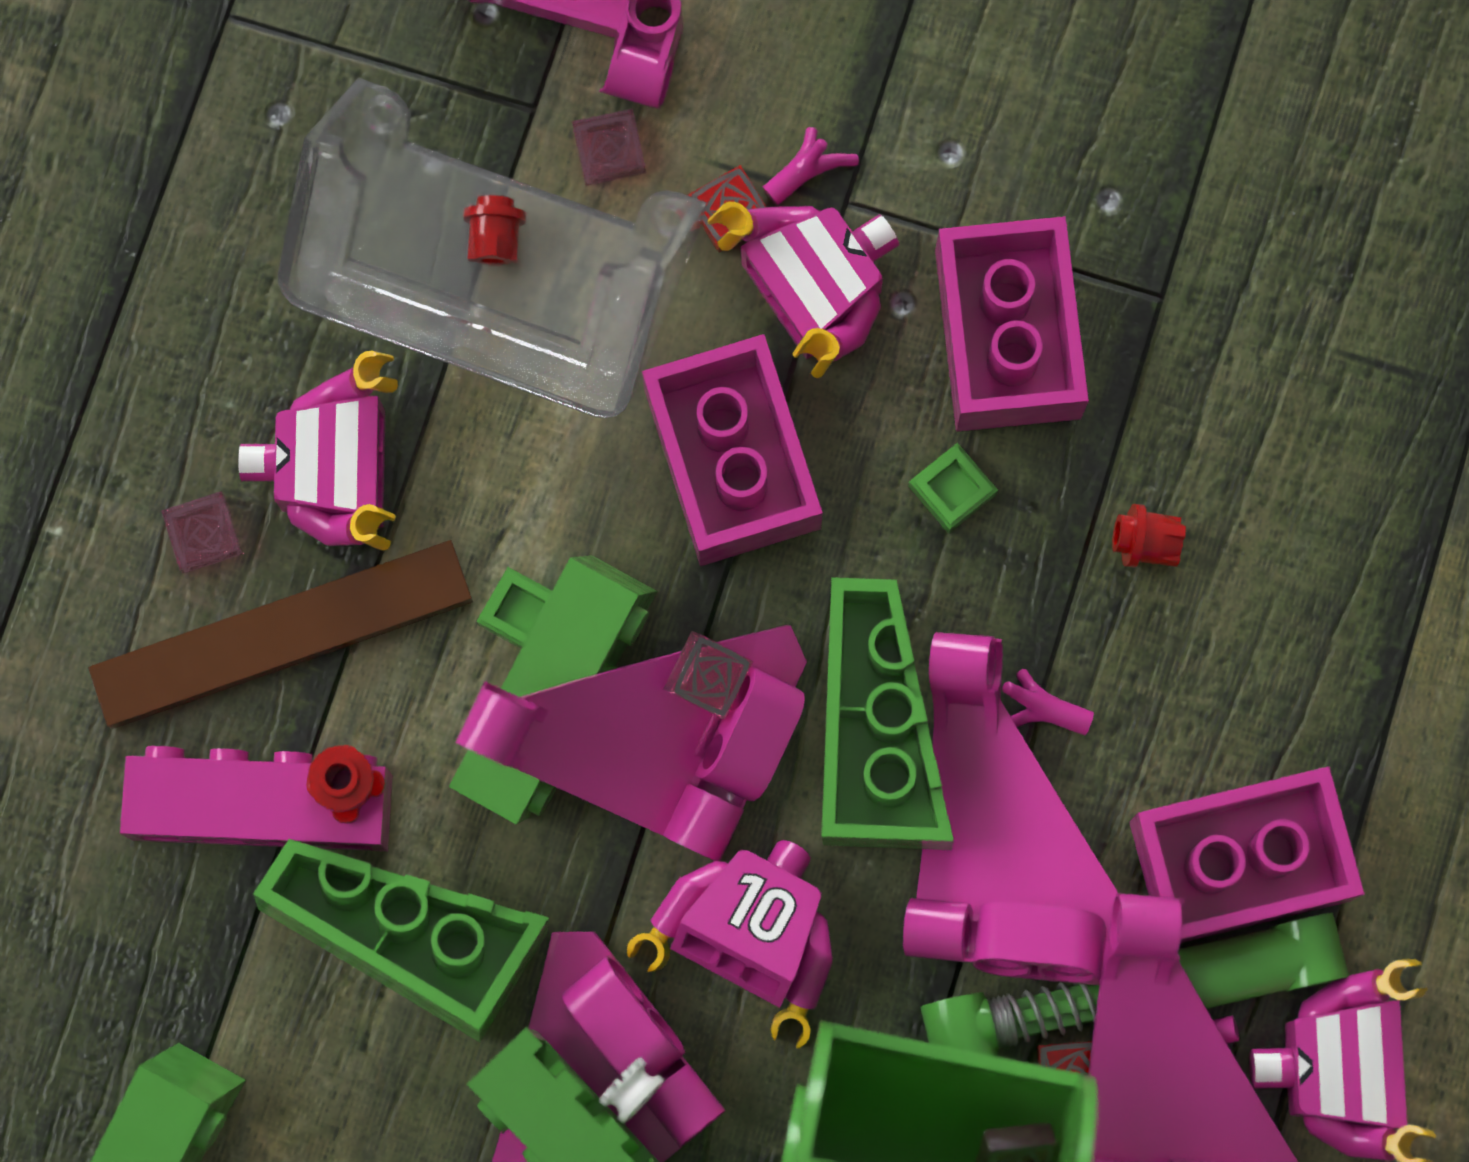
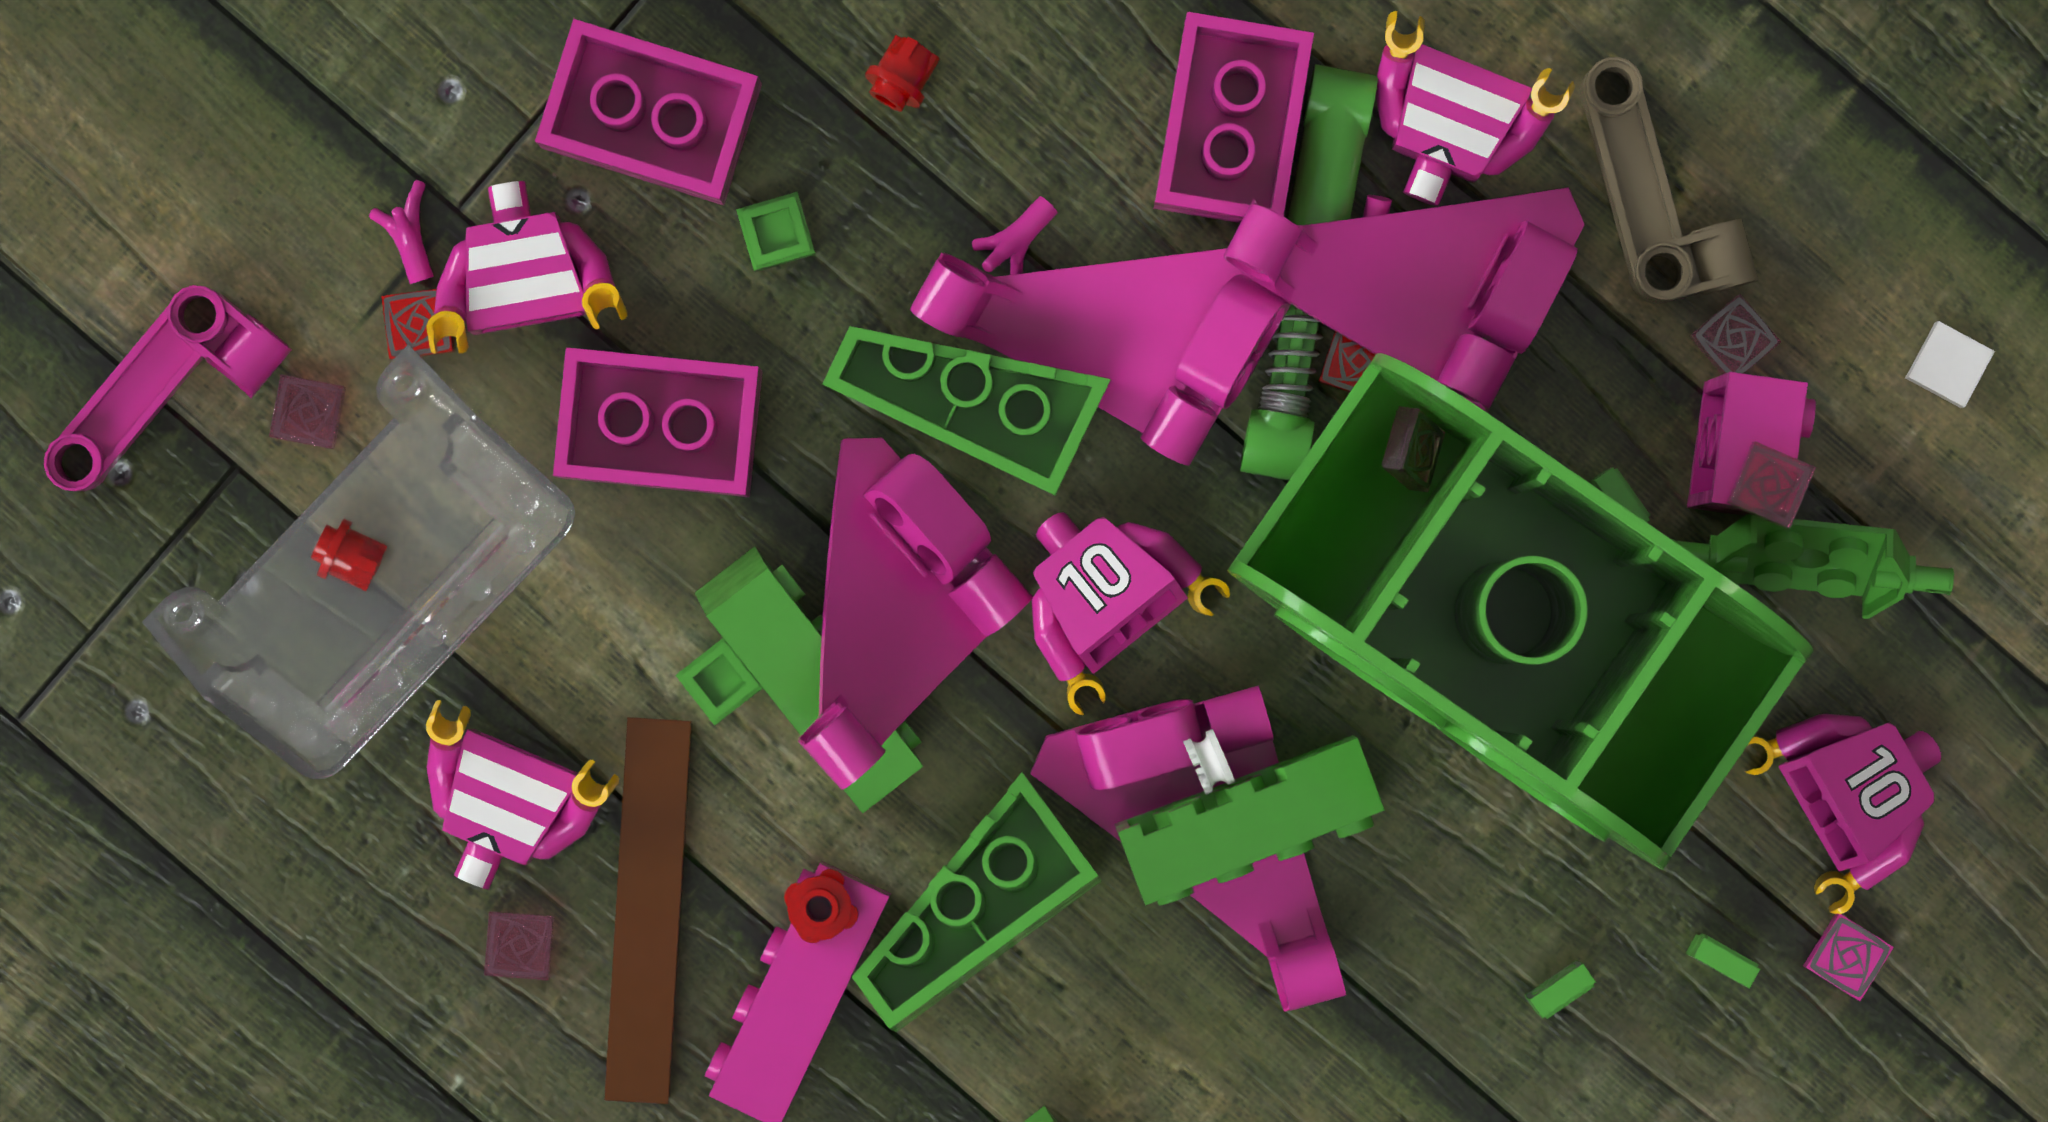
camera: 65 degrees left, 10 degrees up
tile [663,631,753,720] -> none

